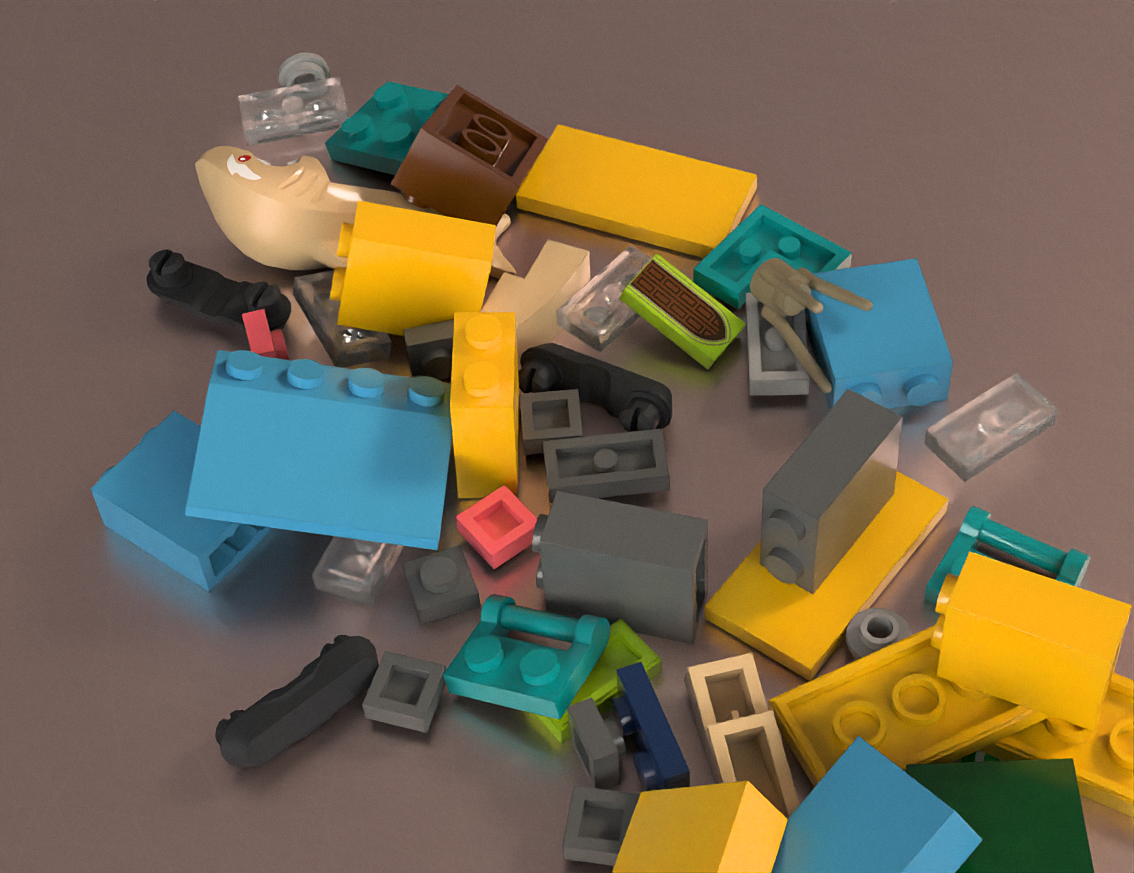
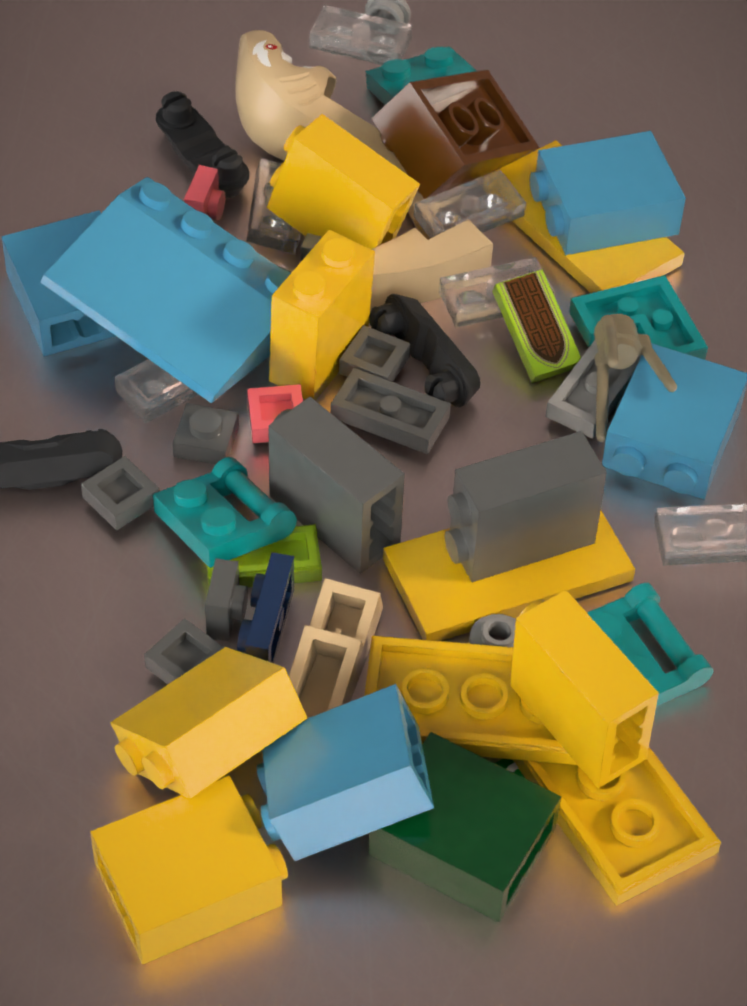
camera: 25 degrees right, 0 degrees up
none -> clear plate [413,170,527,238]
none -> dark azure brick [530,131,686,255]

